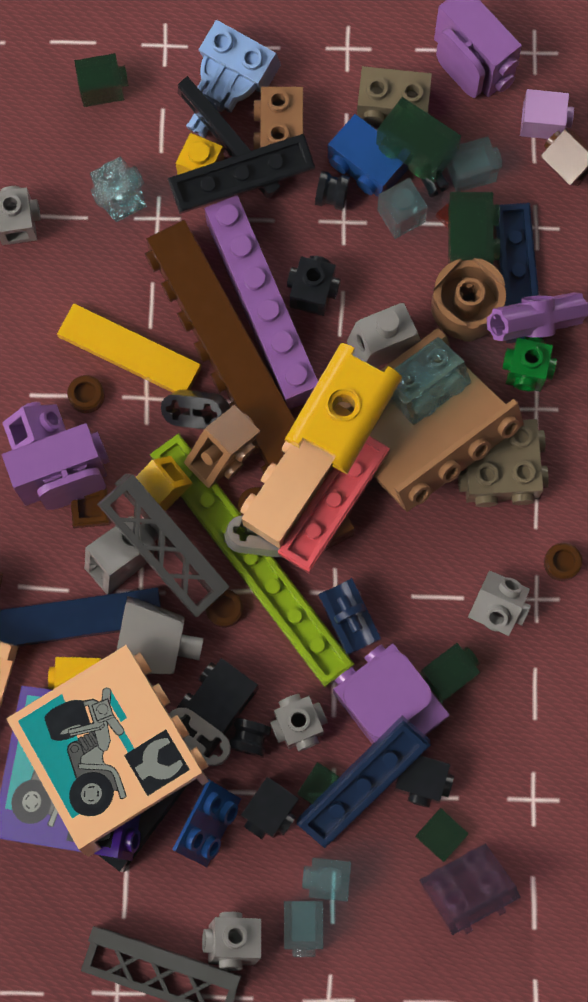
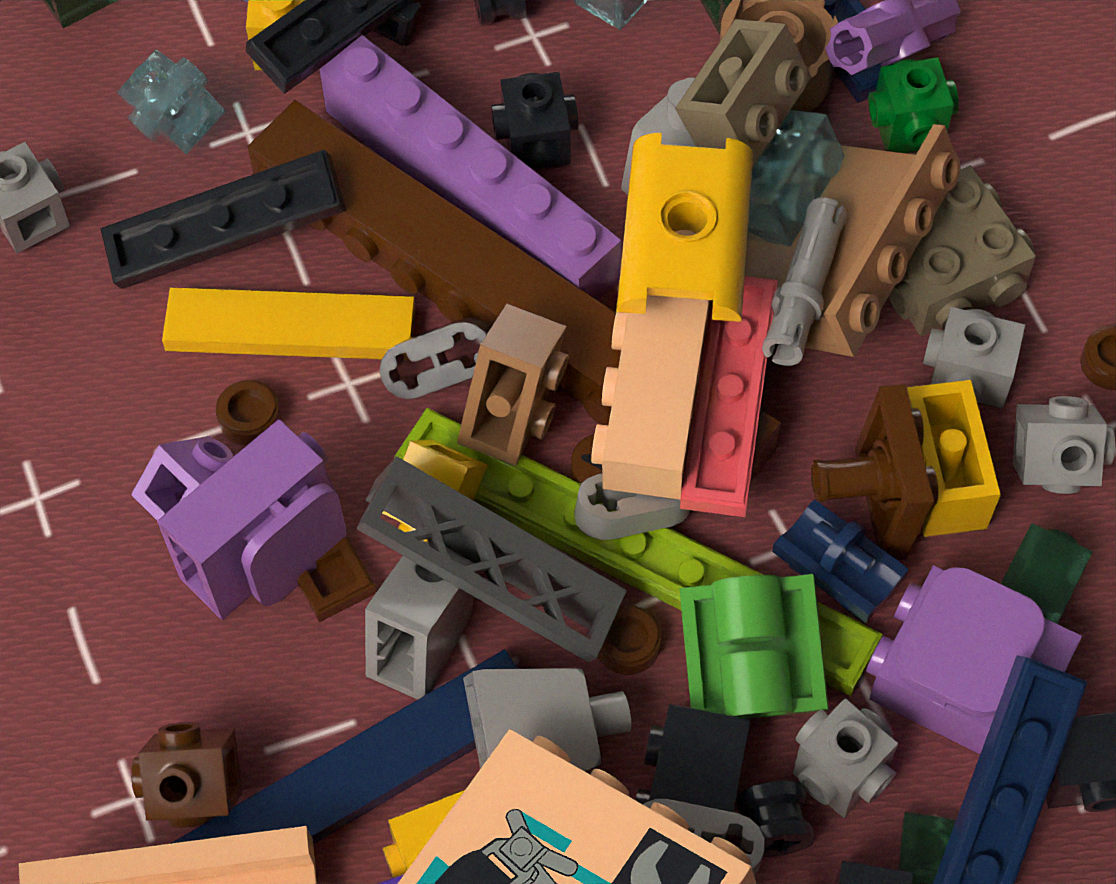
camera: 25 degrees left, 15 degrees down
none -> black tile [100,149,346,289]
none -> dark tan brick [675,19,811,166]
none -> bright green plate [679,574,829,719]
none -> light grey pin [762,198,847,366]
none -> reddish brown plate [811,384,939,560]
none -> yellow brick [907,380,1001,537]
none -> light grey brick [923,307,1025,408]

